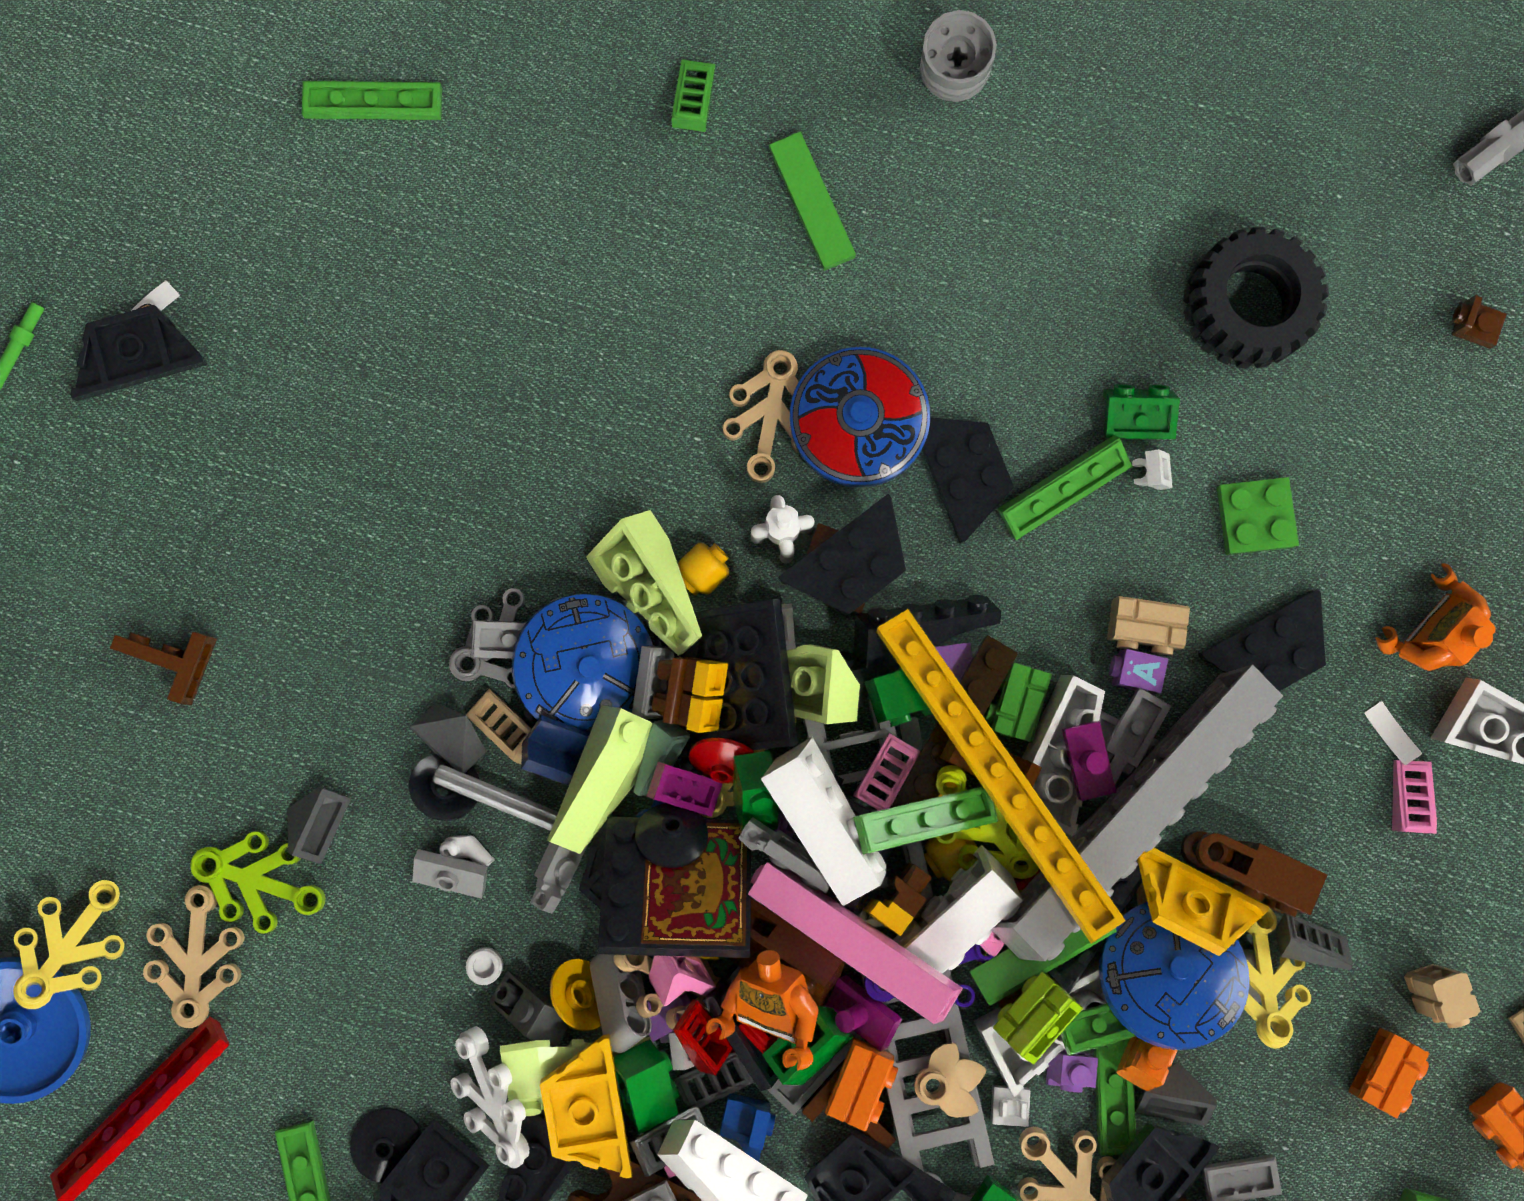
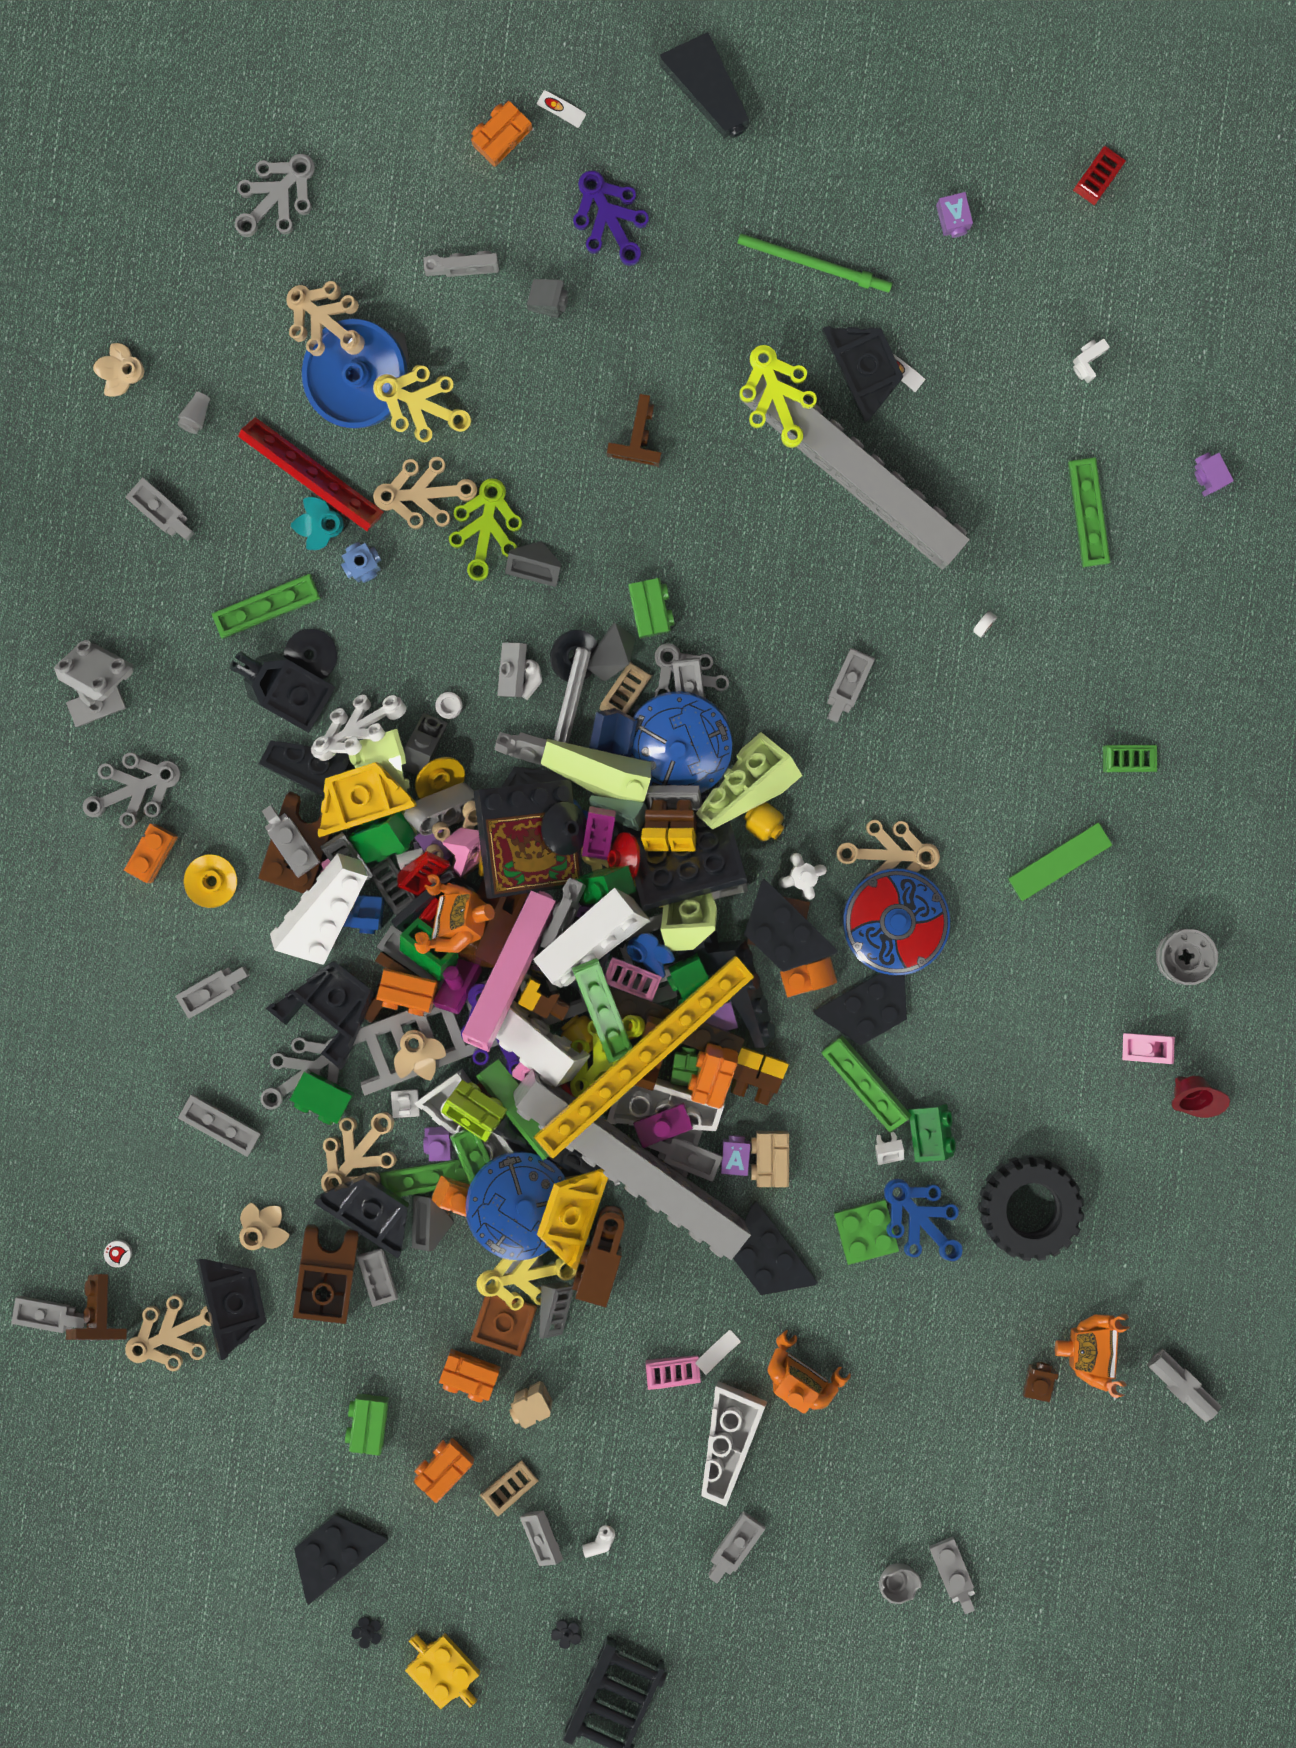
camera: 90 degrees right, 5 degrees up
none -> teal plate [290,497,344,550]
none -> medium blue brick [341,542,382,583]
none -> dark orange tile [470,1295,537,1357]
none -> blue plate [627,933,675,978]
none -> bright green brick [628,578,674,639]
none -> orange brick [688,1043,738,1109]
none -> hips [731,1046,789,1105]
none -> neon yellow plant [739,345,817,448]
none -> light grey brick [740,370,970,570]
none -> orange brick [779,956,837,998]
none -> light grey hinge [827,648,875,723]
none -> blue plant [884,1179,963,1261]
none -> white tile [973,611,997,638]
none -> orange torso [1055,1314,1130,1398]
none -> white bracket [1073,339,1110,383]
none -> bright pink slope [1122,1033,1175,1064]
none -> dark red piece [1171,1076,1230,1118]

